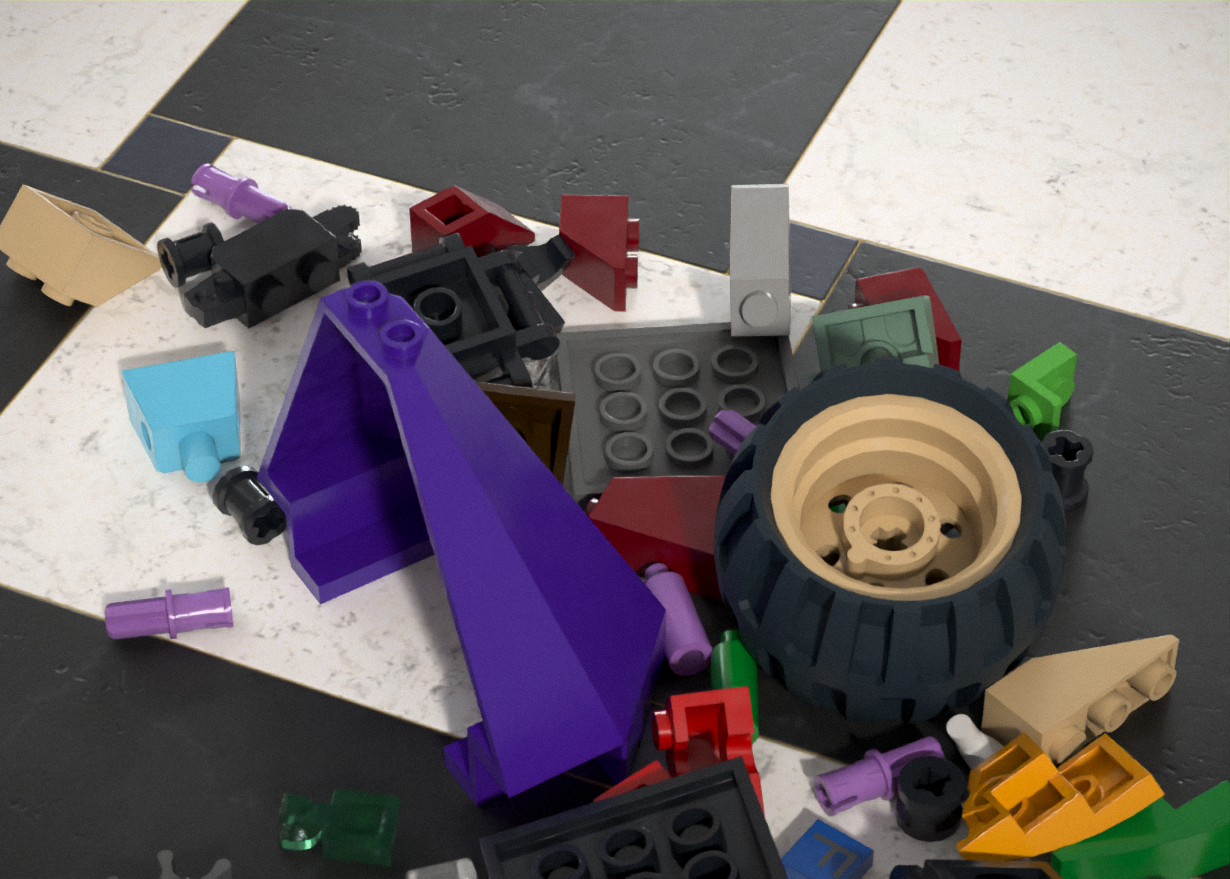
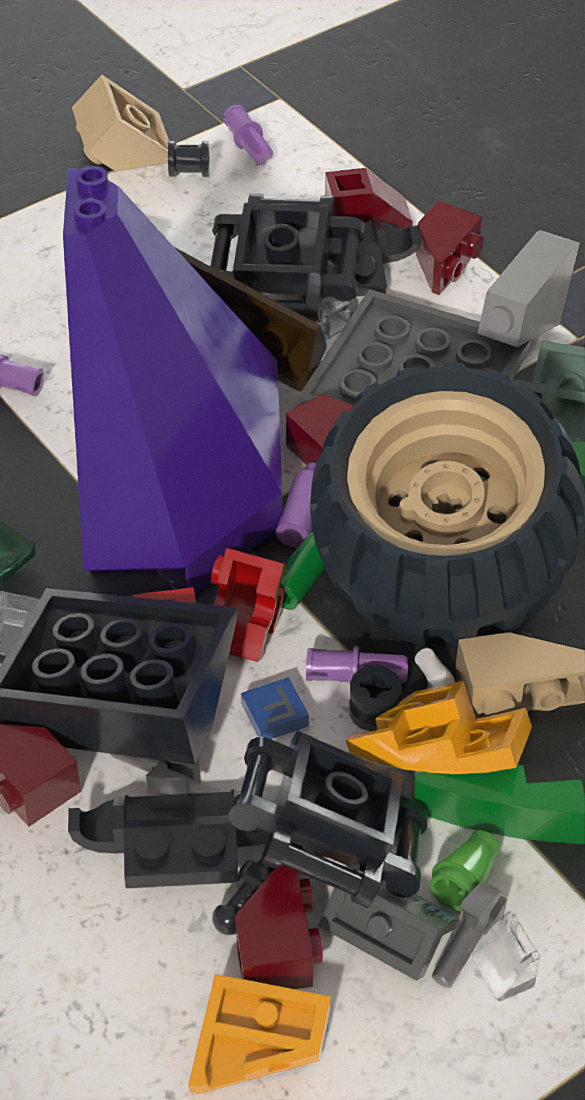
camera: 30 degrees right, 5 degrees up
black hinge [184,204,362,329] -> none

